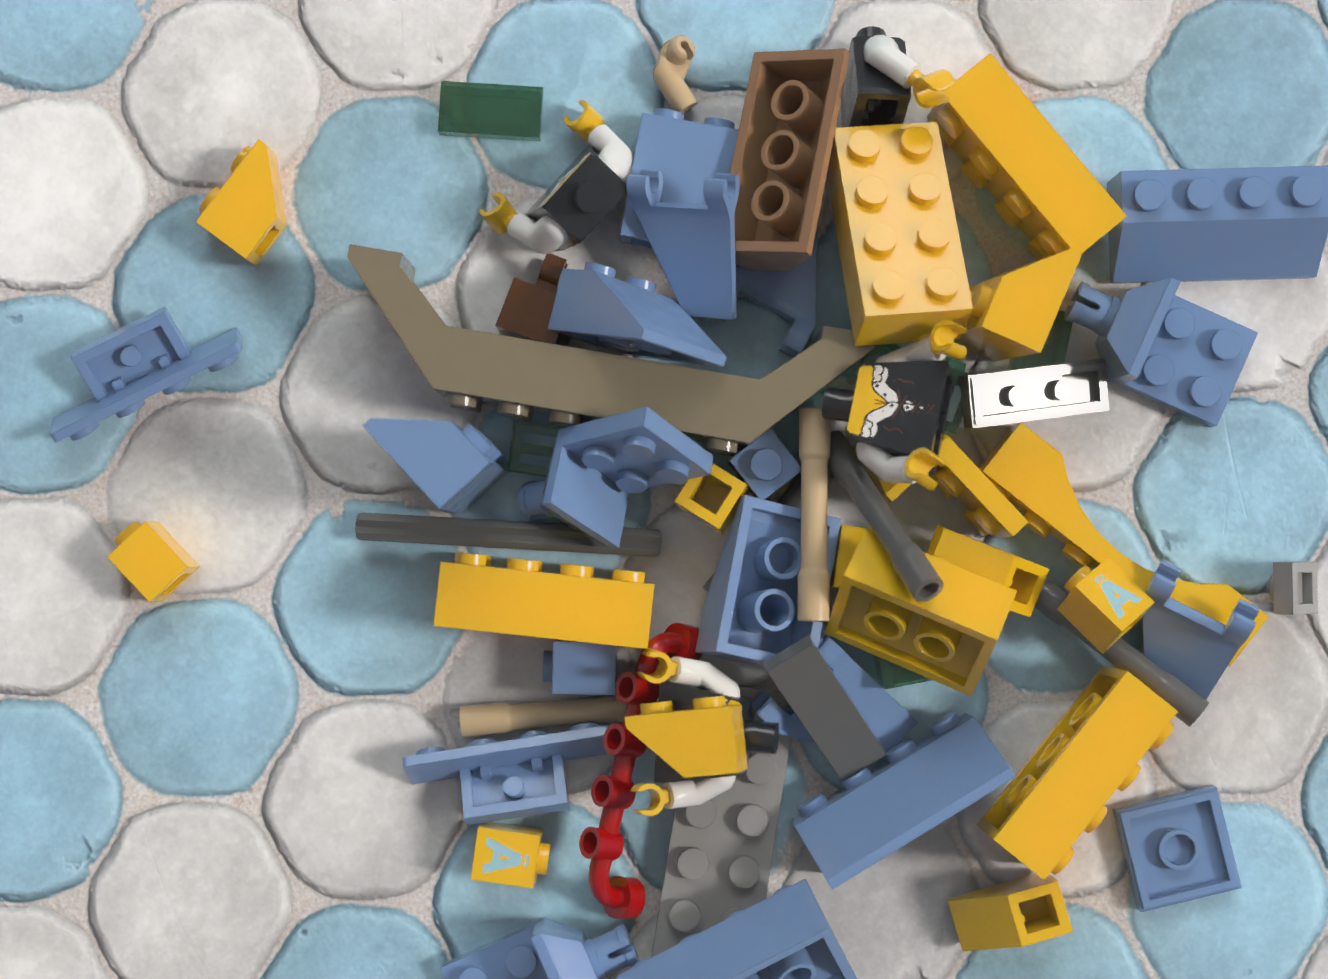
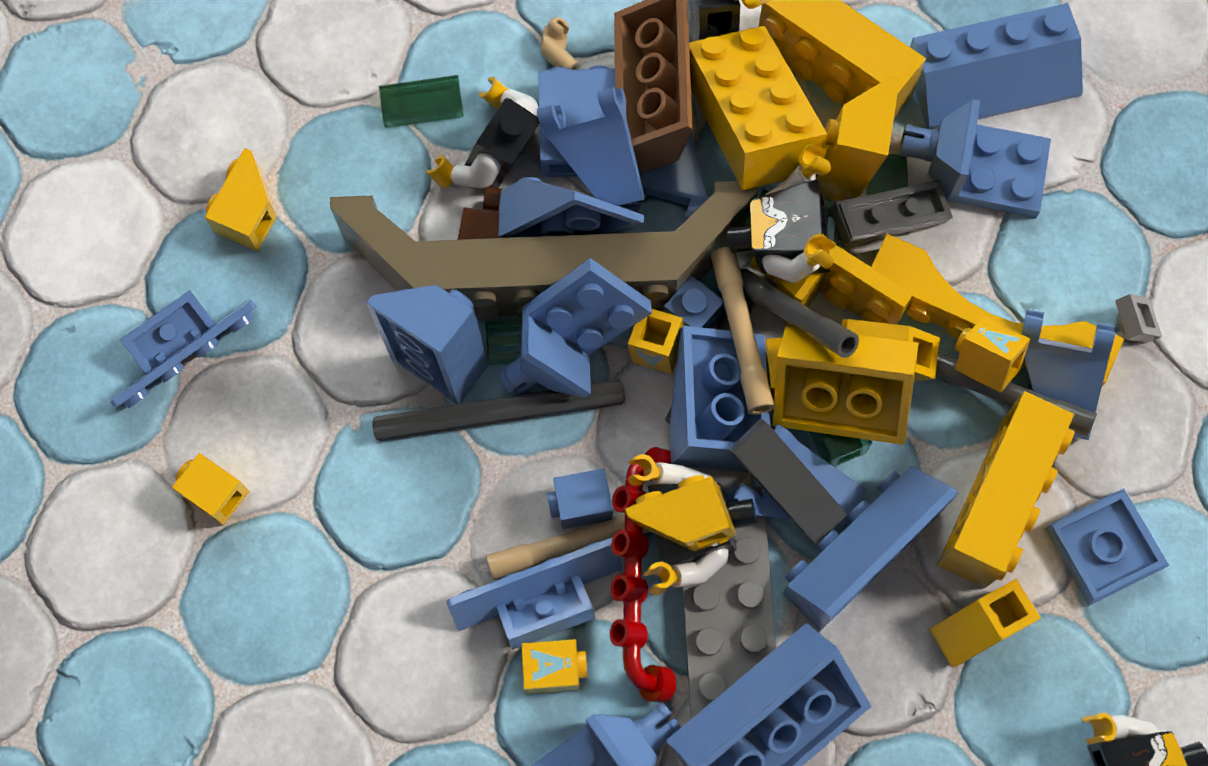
camera: 10 degrees left, 15 degrees down
yellow brick [433,552,655,649] -> none

